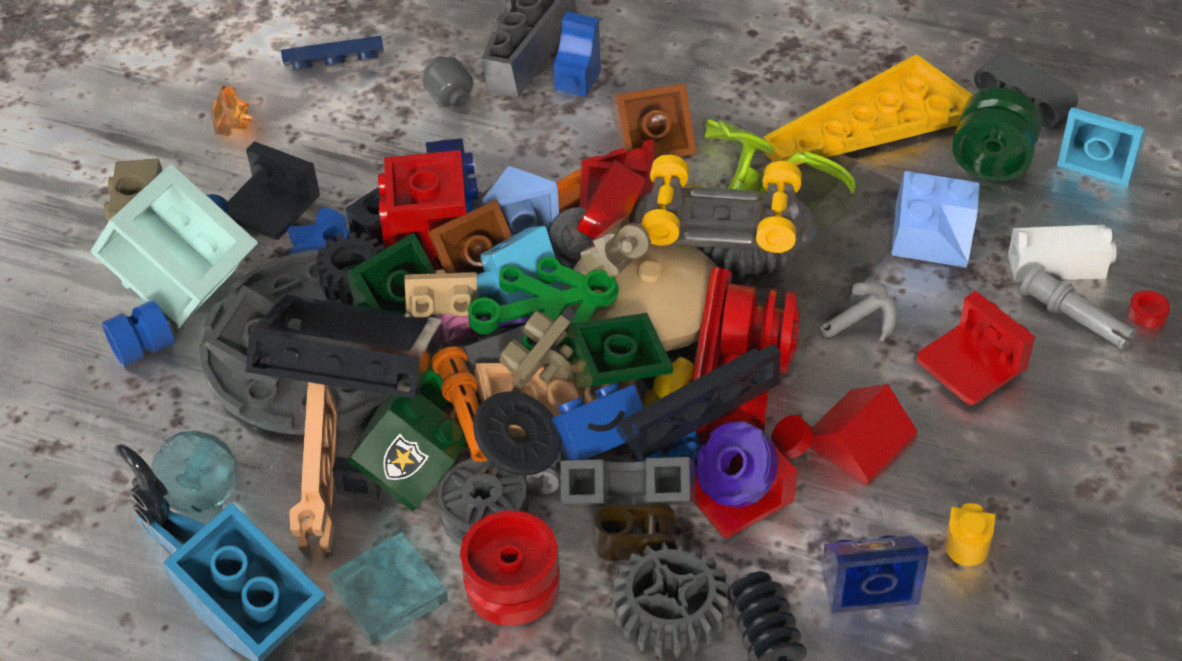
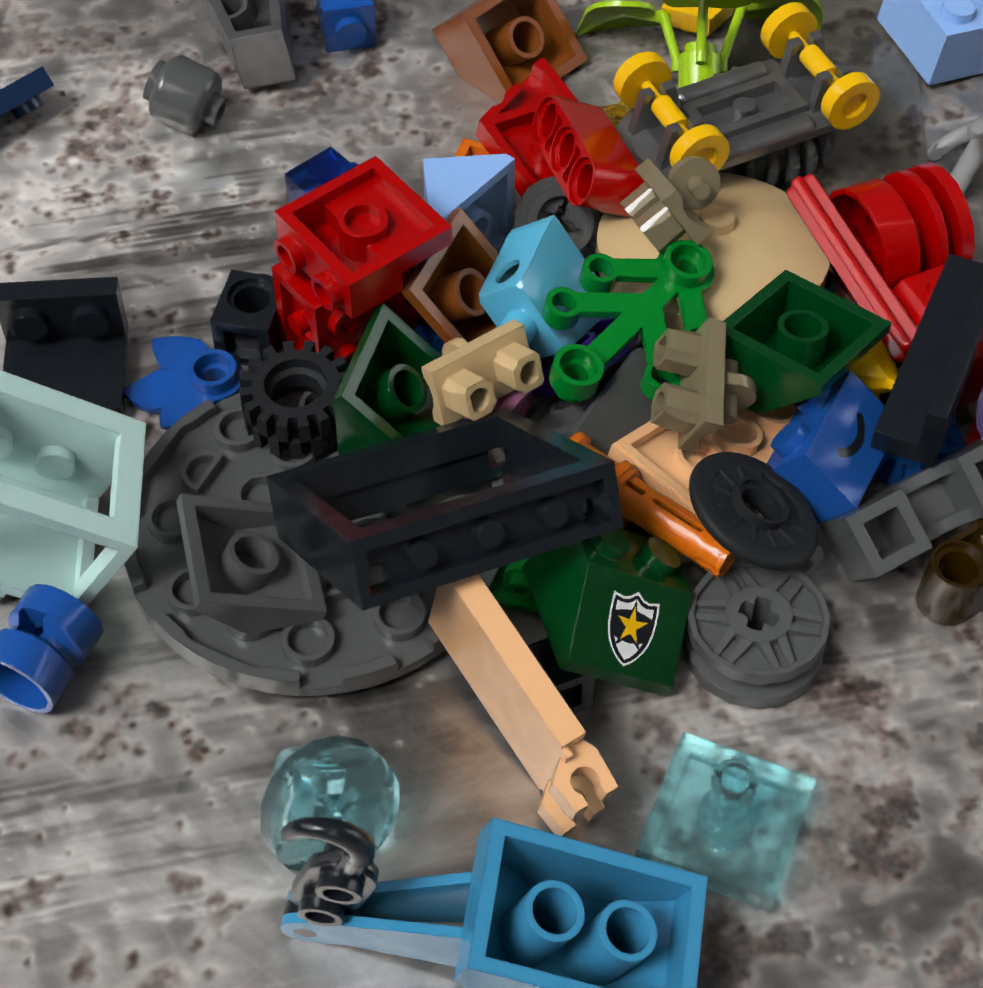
camera: 35 degrees left, 5 degrees up
red wheel [460,510,561,626] -> none

